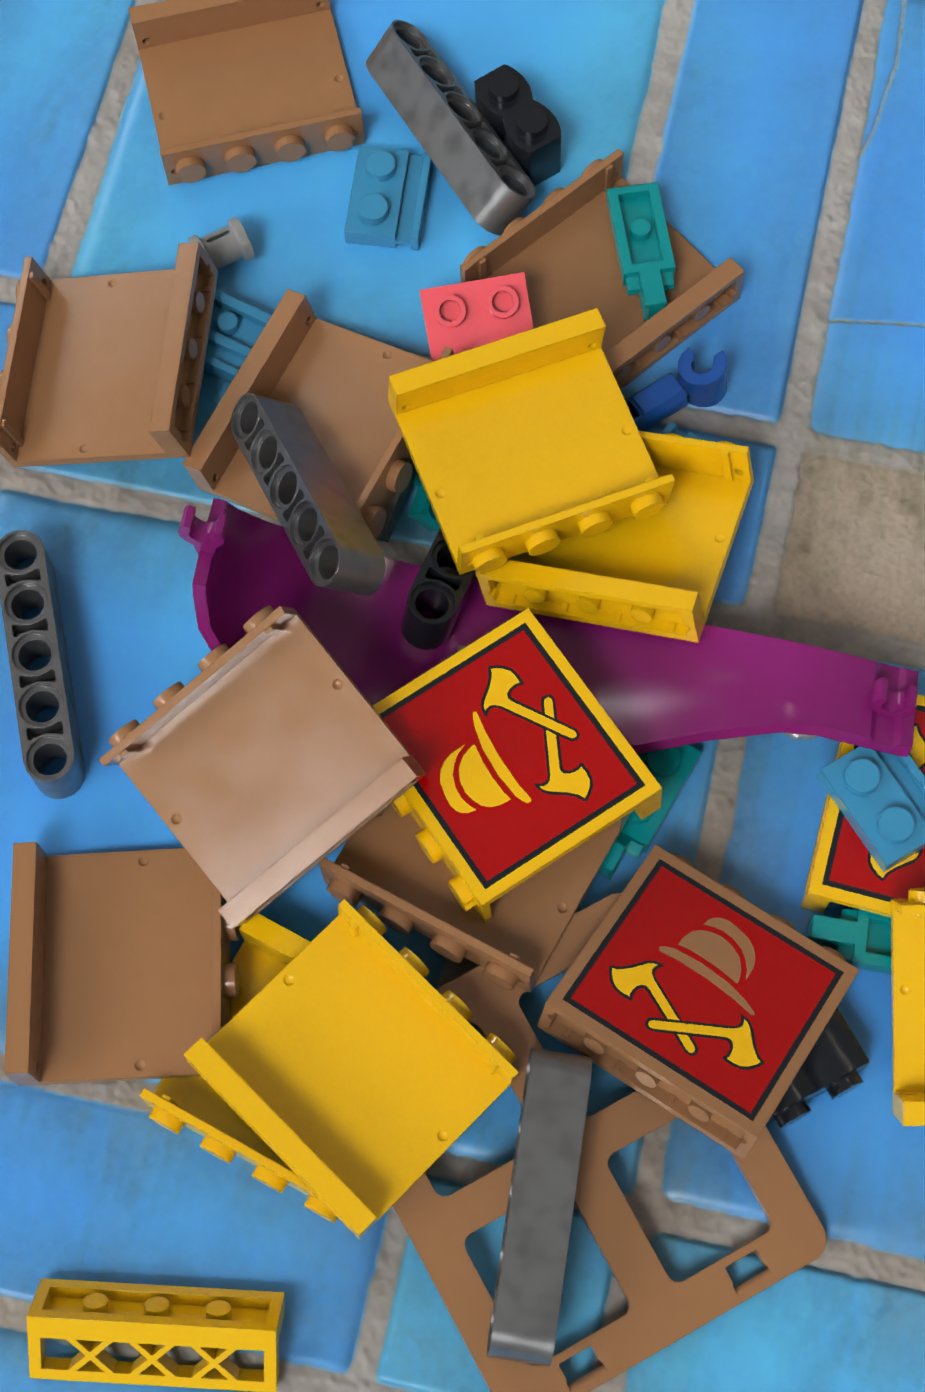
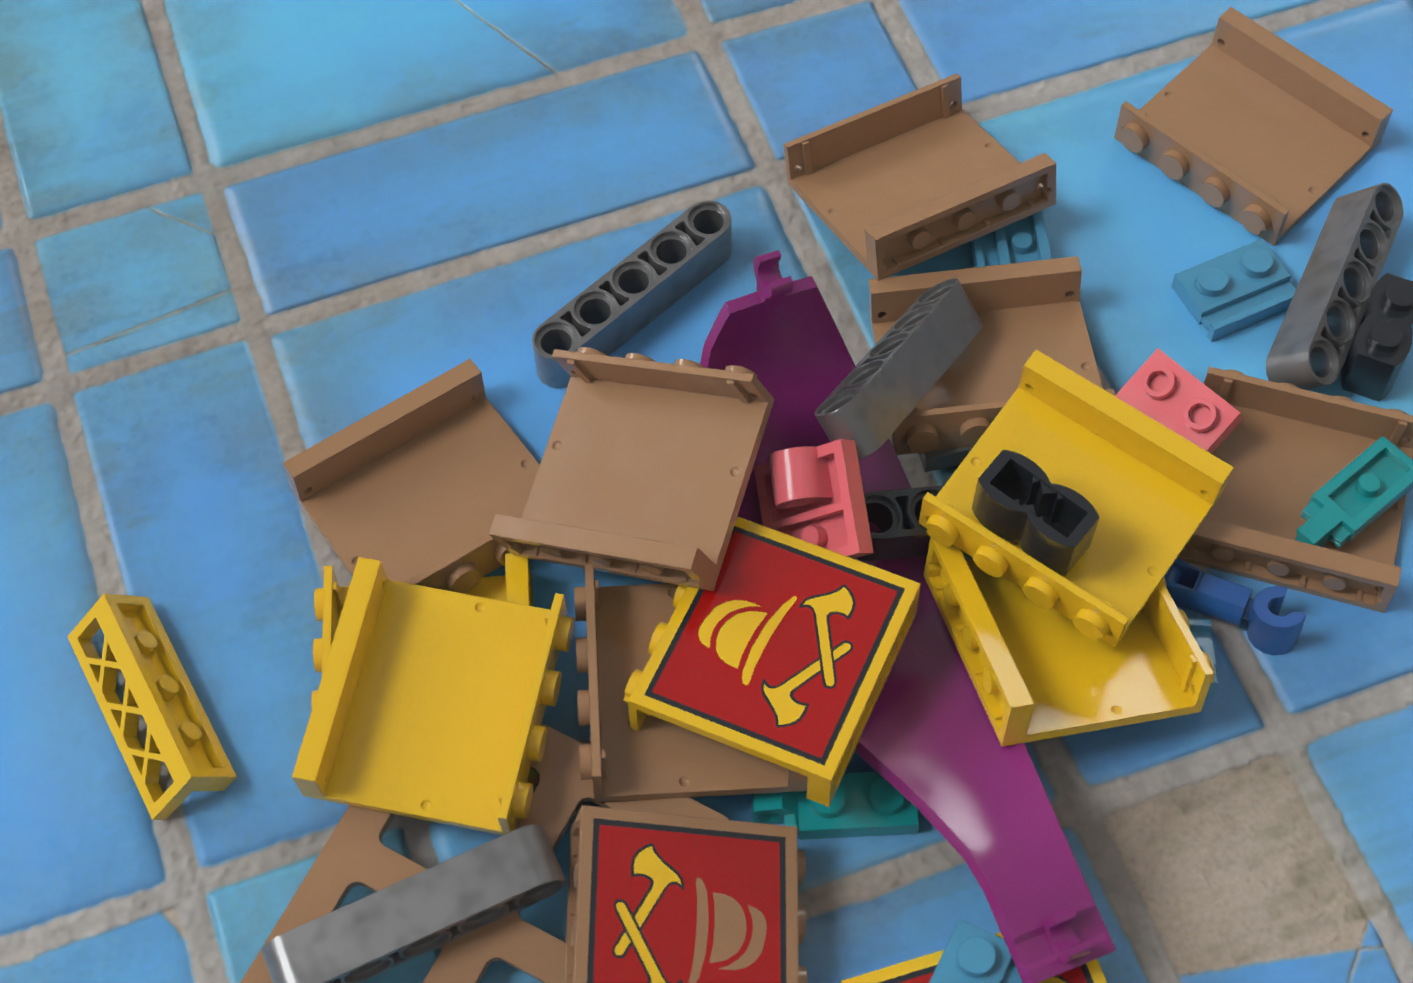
camera: 55 degrees right, 10 degrees down
light grey bush [188,217,255,270] -> none
none -> coral plate [754,439,874,559]
none -> black brick [972,450,1100,576]

